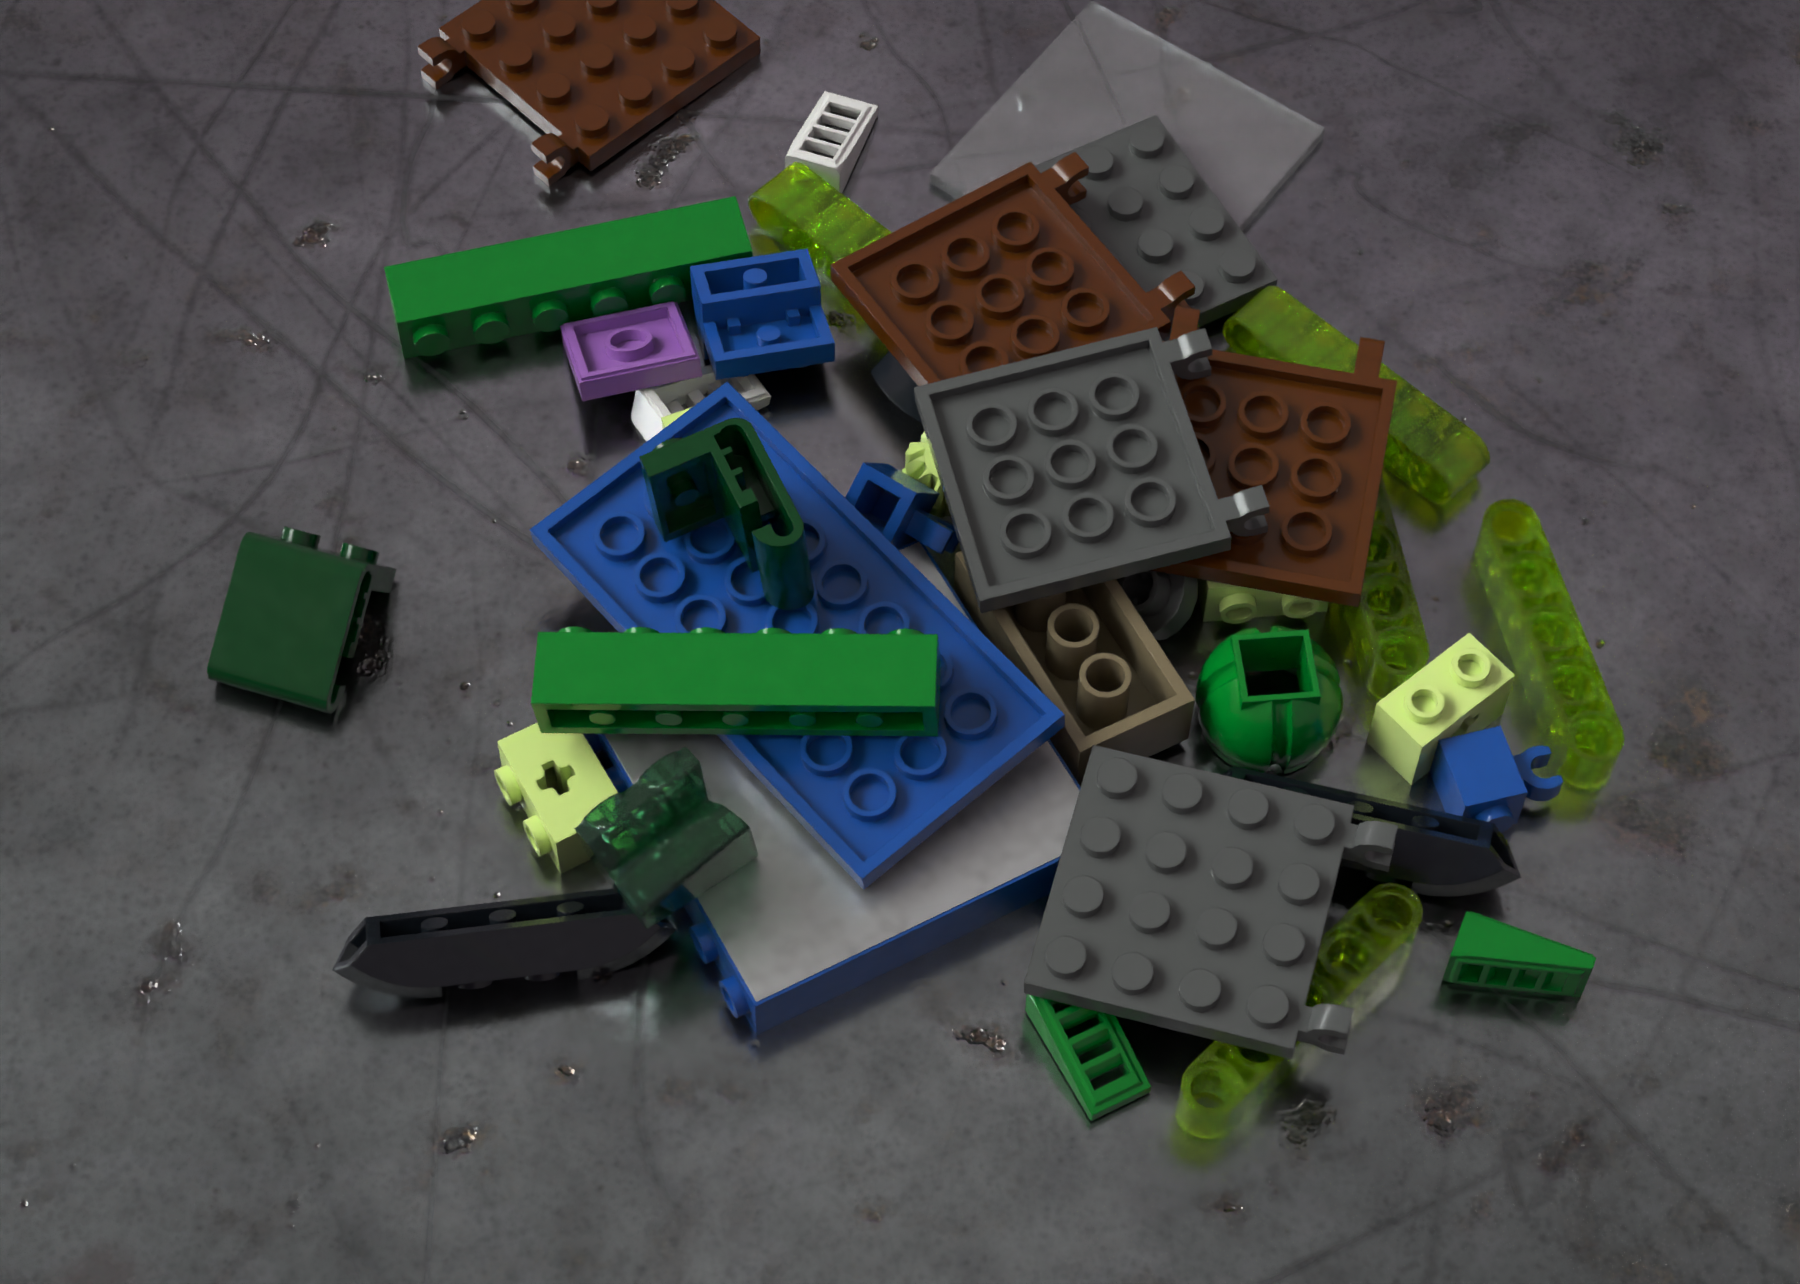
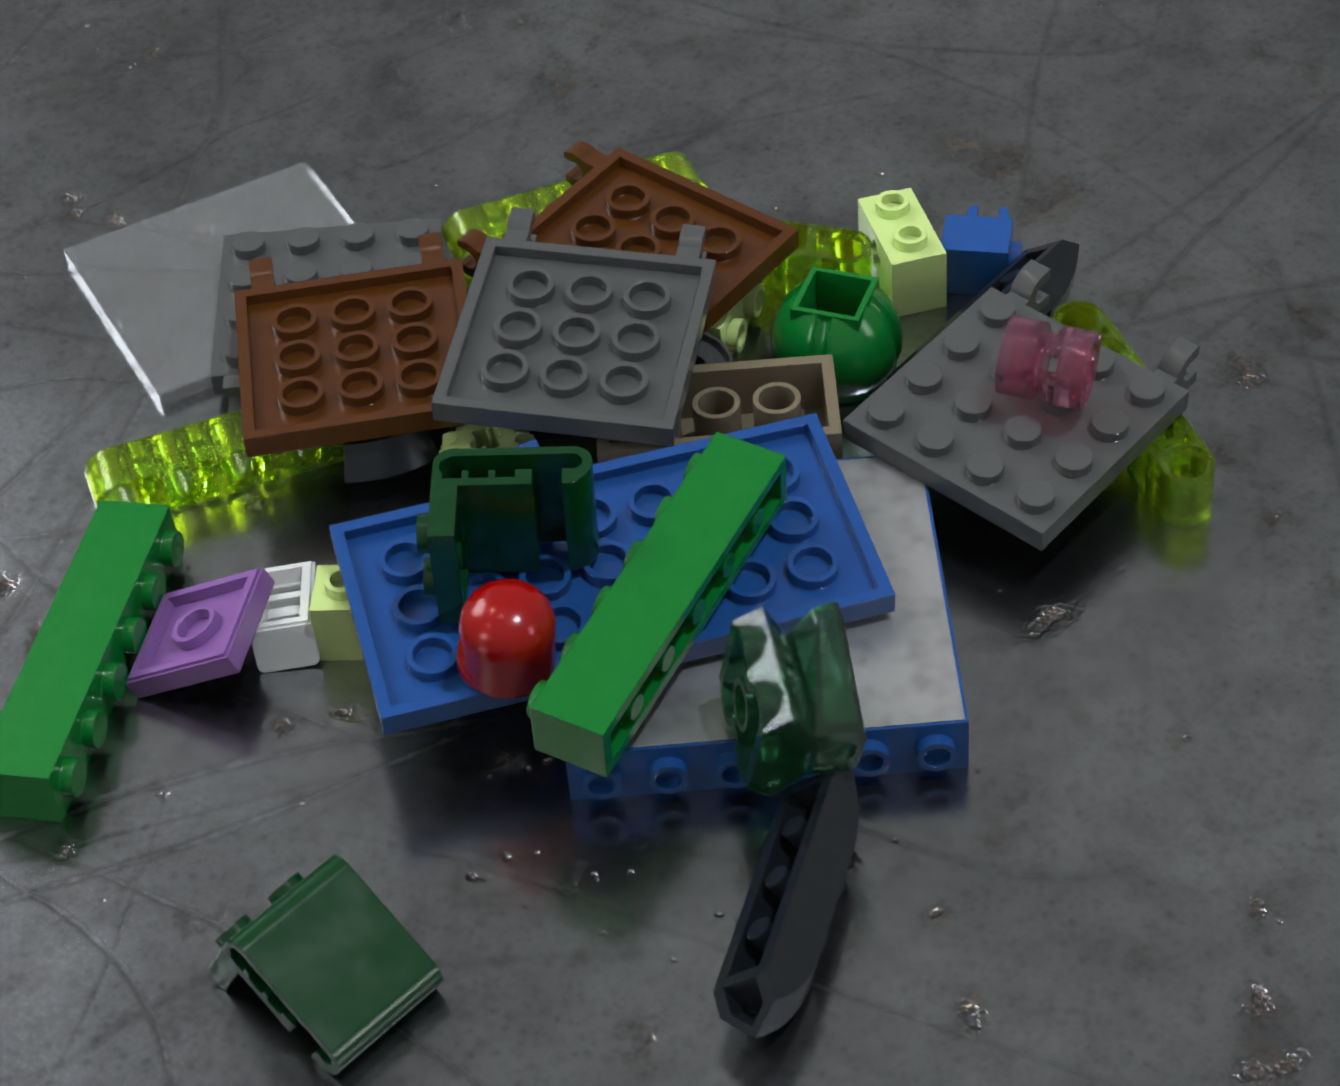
camera: 60 degrees left, 15 degrees down
yellowish green brick [494,723,631,874] -> none
blue brick [690,248,835,380] -> none
white slope [785,91,879,198] -> none
green slope [1025,994,1152,1121] -> none
green slope [1442,911,1597,997] -> none
clear neon green beam [1473,499,1625,793] -> none
none -> red helmet [456,578,556,699]
none -> clear pink wheel [995,315,1101,411]

